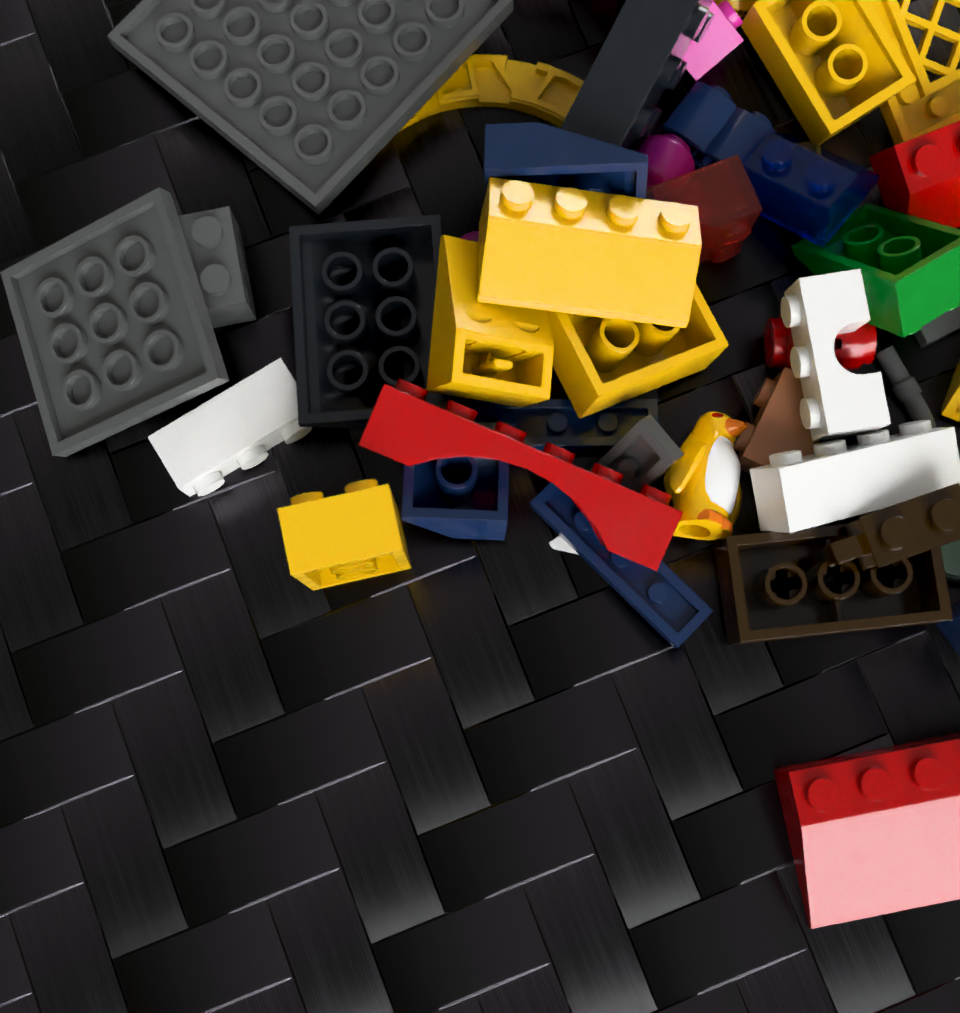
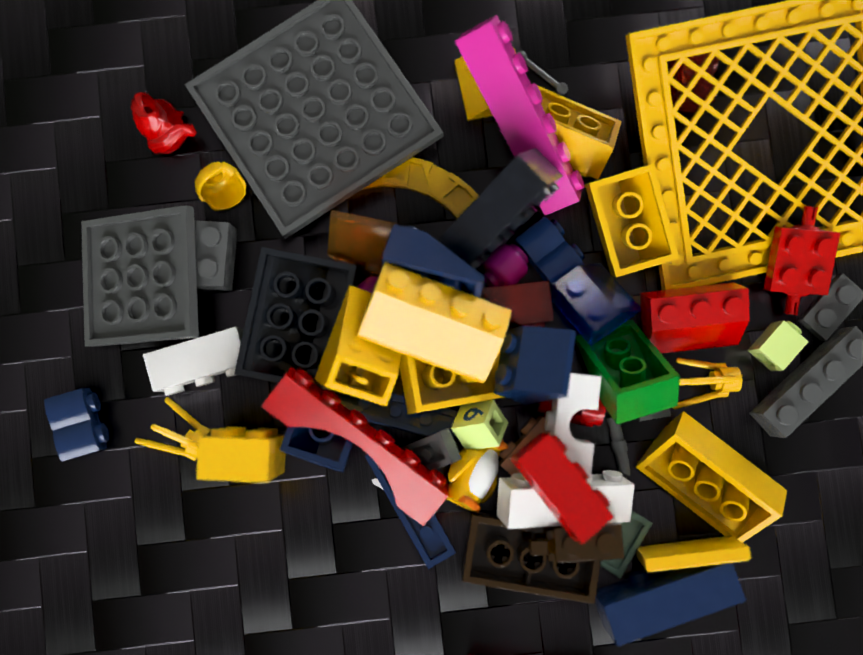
camera: 15 degrees right, 5 degrees up
none -> dark blue brick [44,388,109,462]
none -> red hair [130,92,197,154]
none -> yellow plant [135,397,211,461]
none -> yellow hair [194,161,247,211]
none -> clear orange slope [327,210,397,274]
none -> yellowish green brick [451,400,508,449]
none -> dark blue slope [494,325,576,404]
none -> red brick [510,433,614,544]

